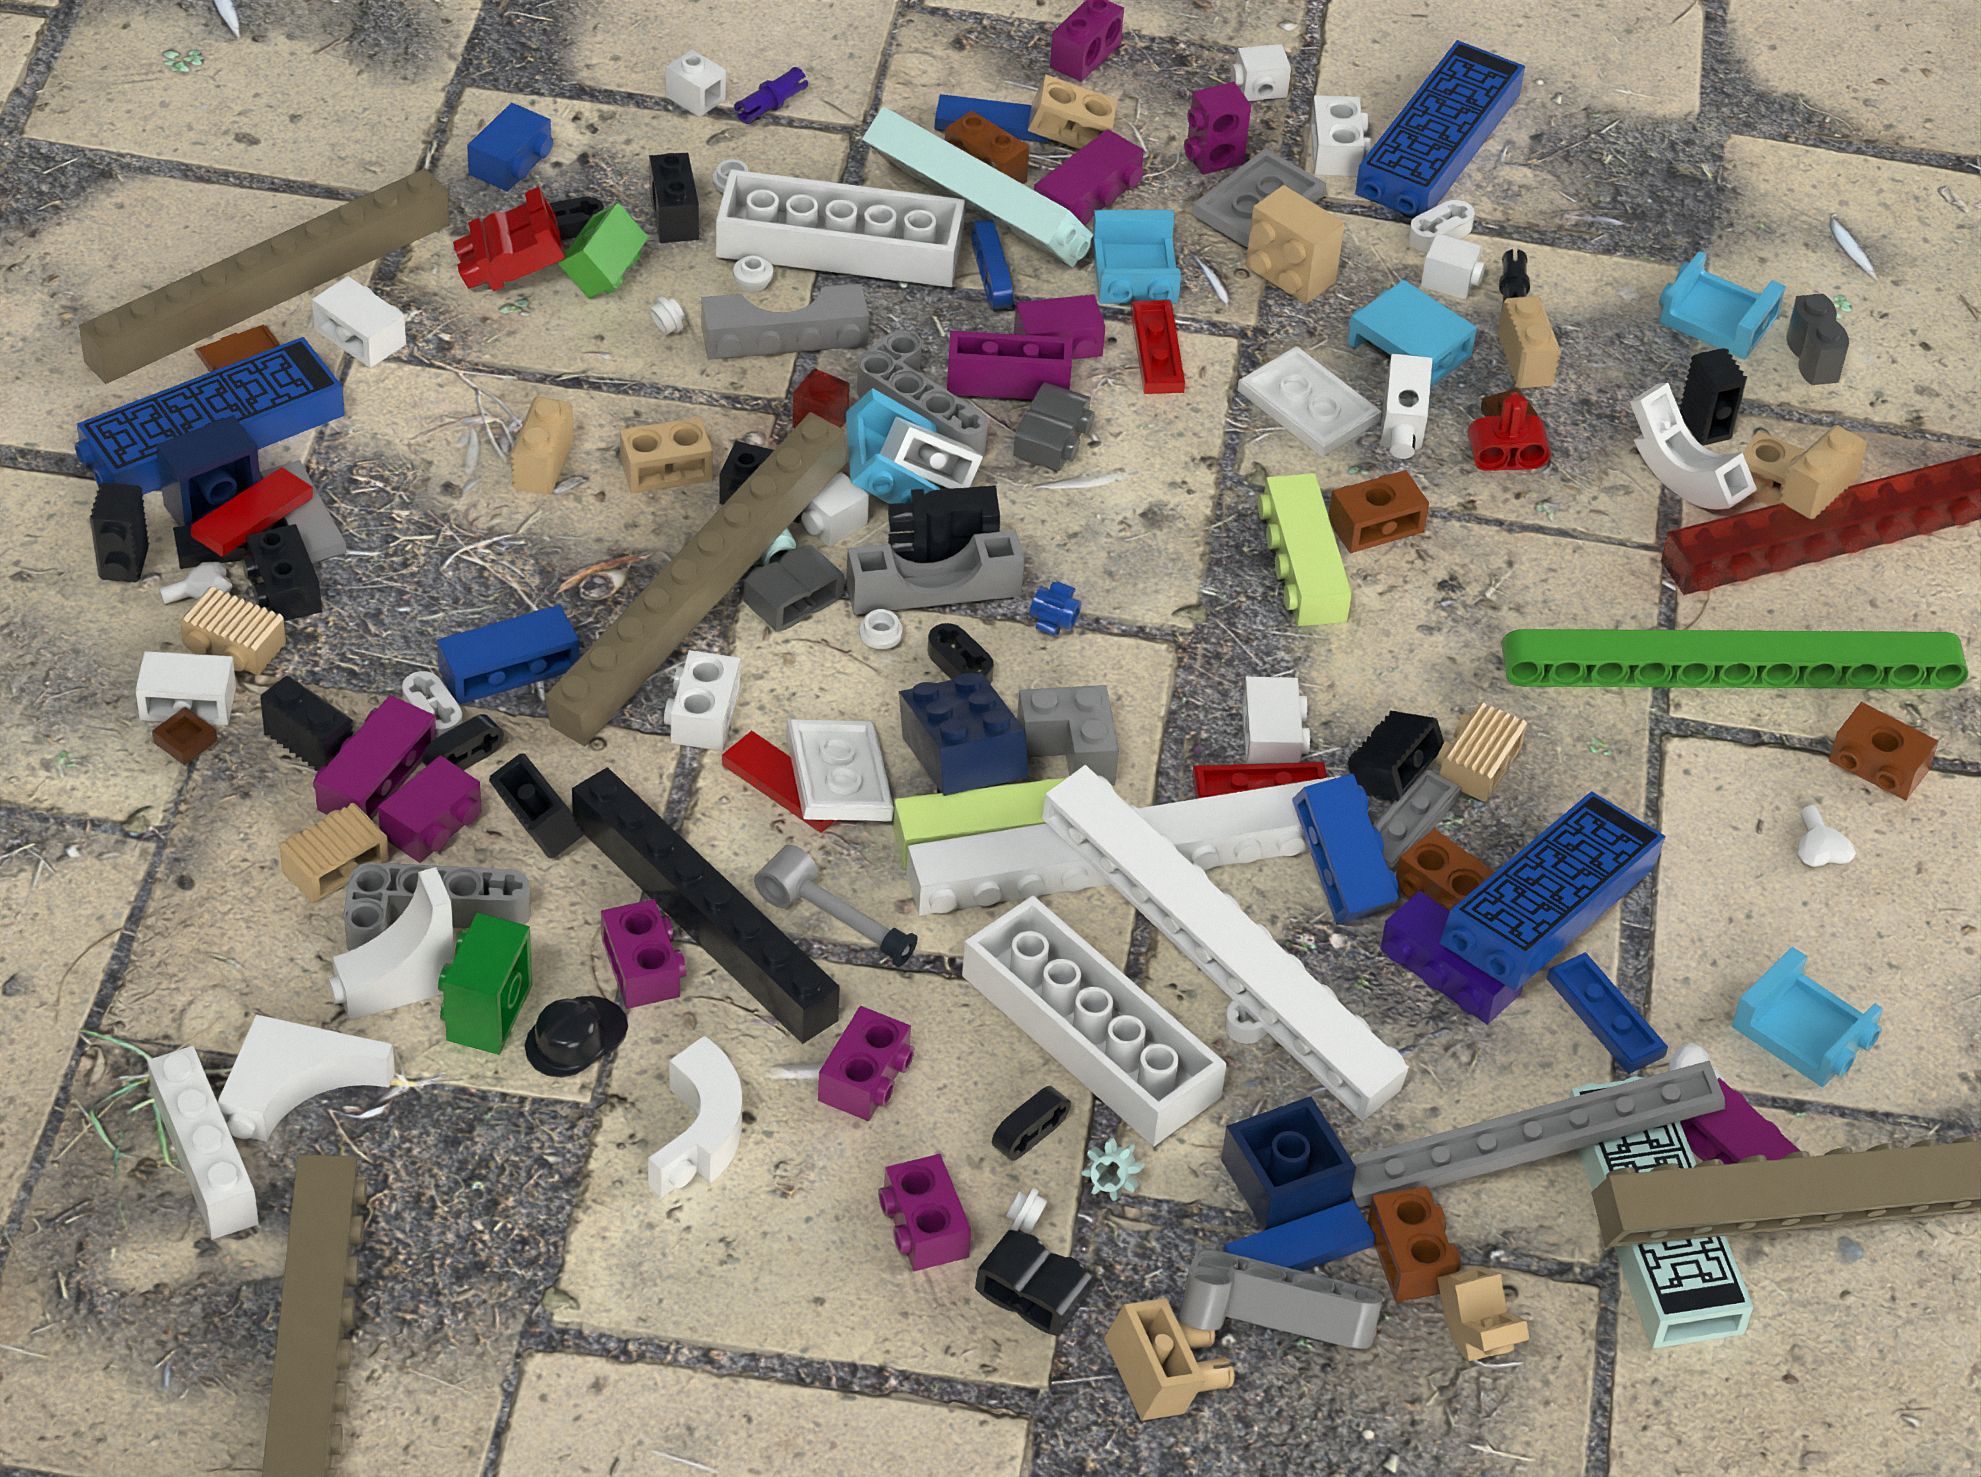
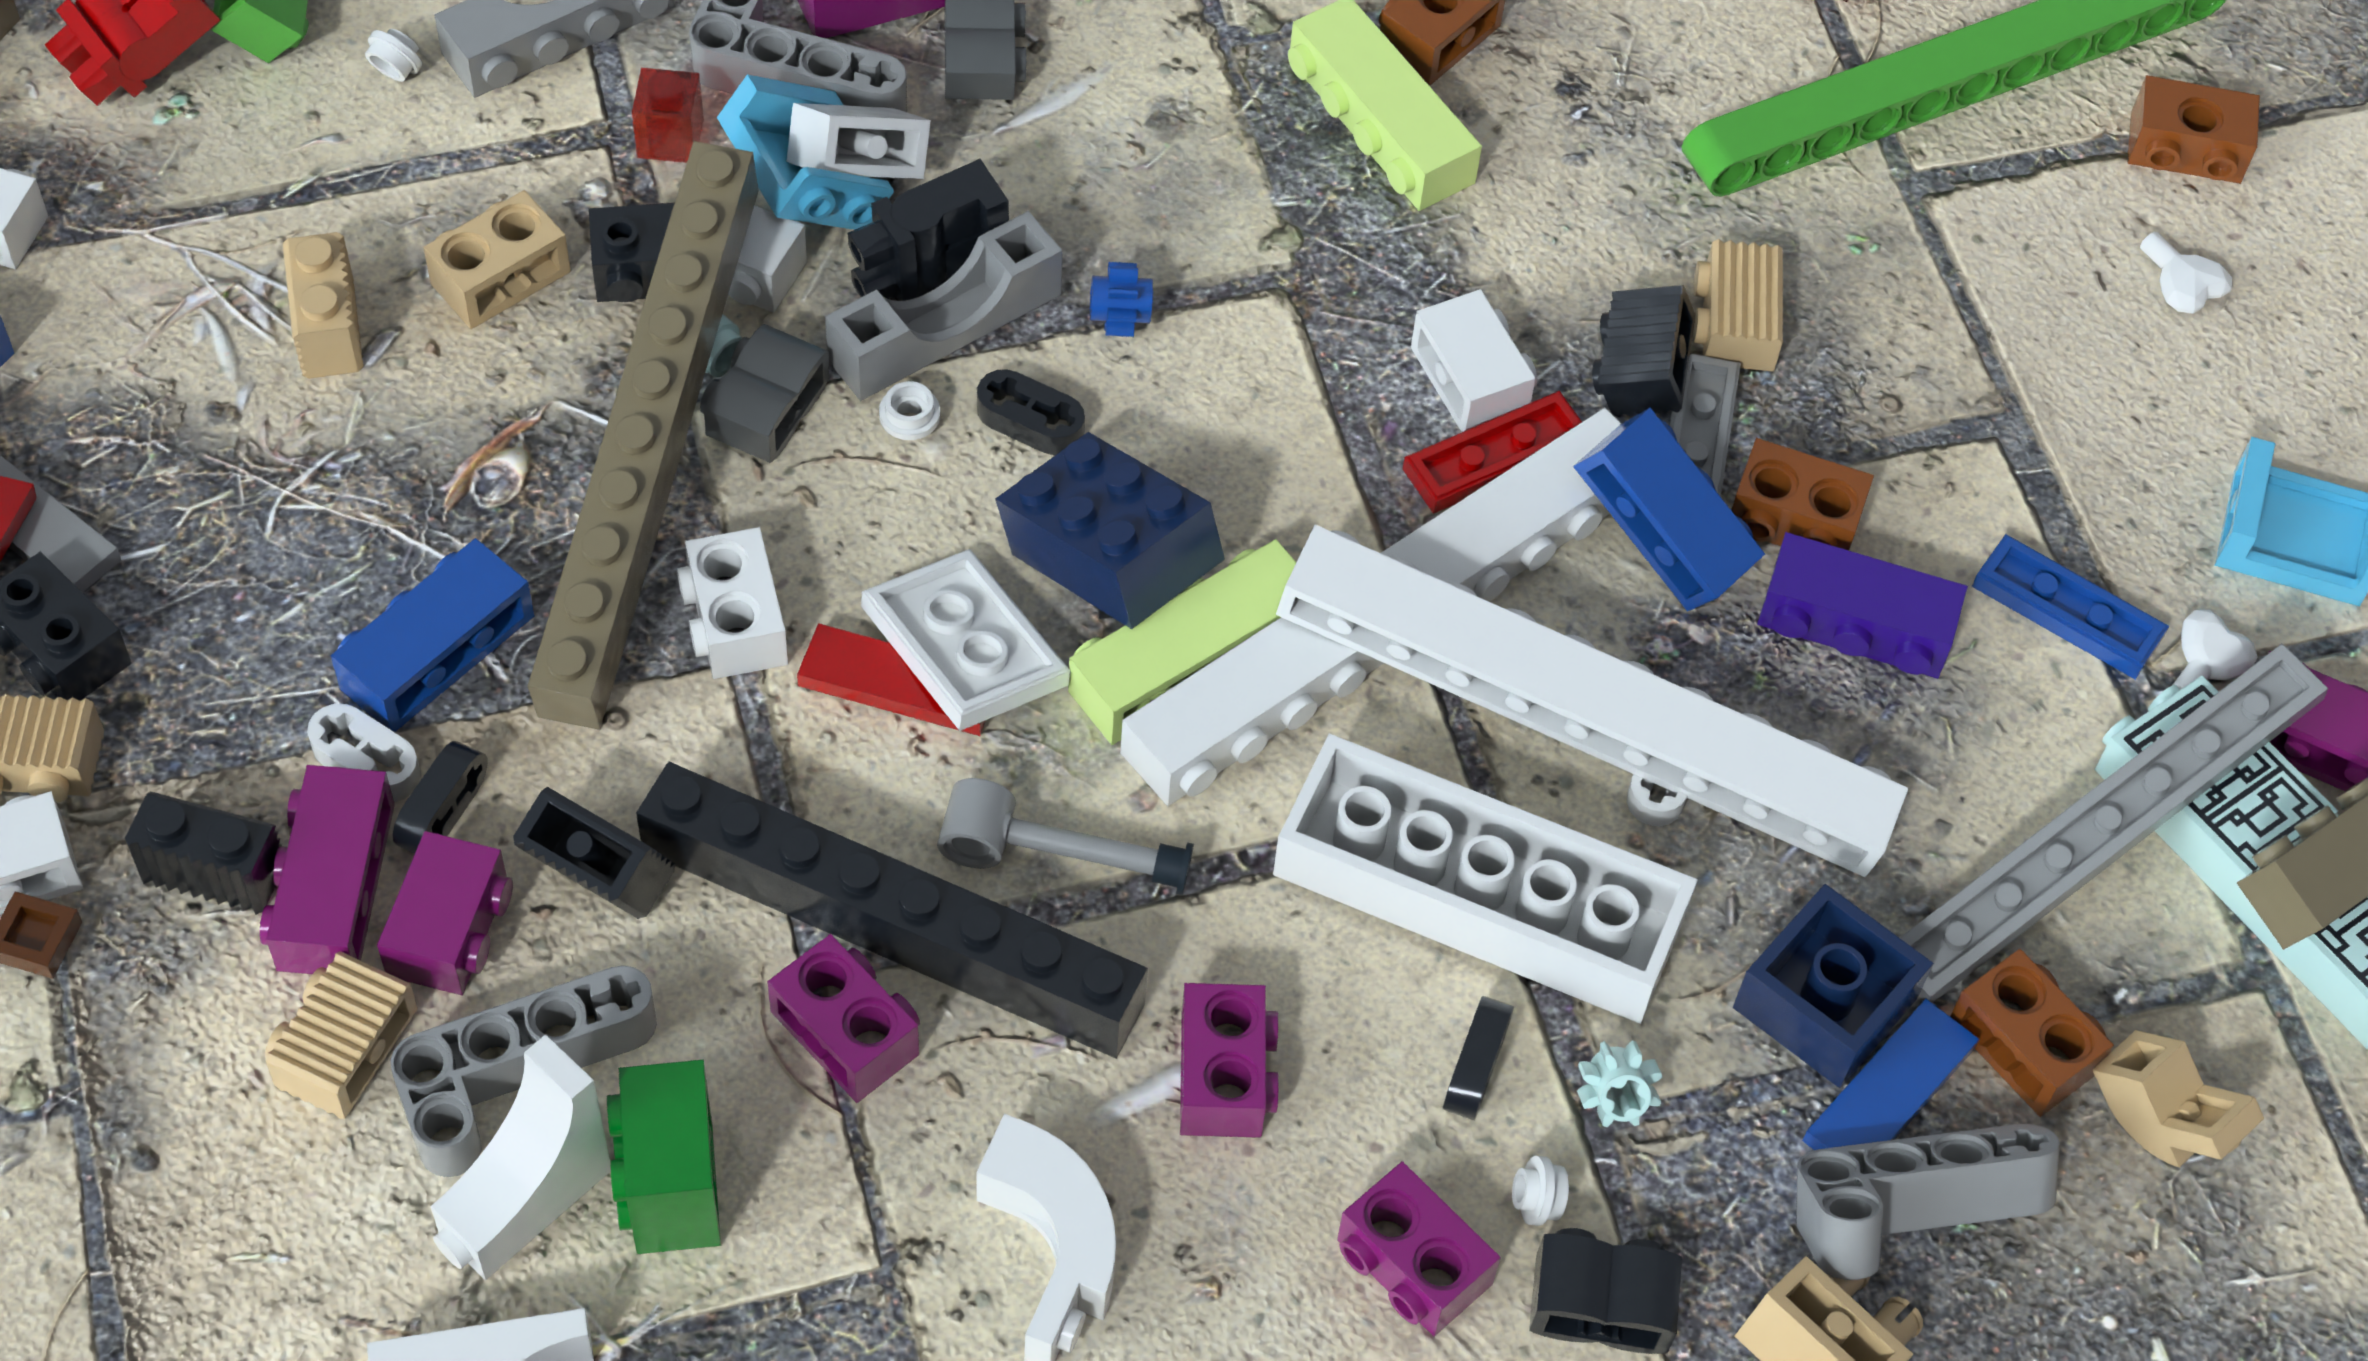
camera: 25 degrees left, 10 degrees up
black piece [524,995,628,1078] -> none
light grey brick [1017,685,1119,786] -> none
blue brick [1440,791,1666,991] -> none

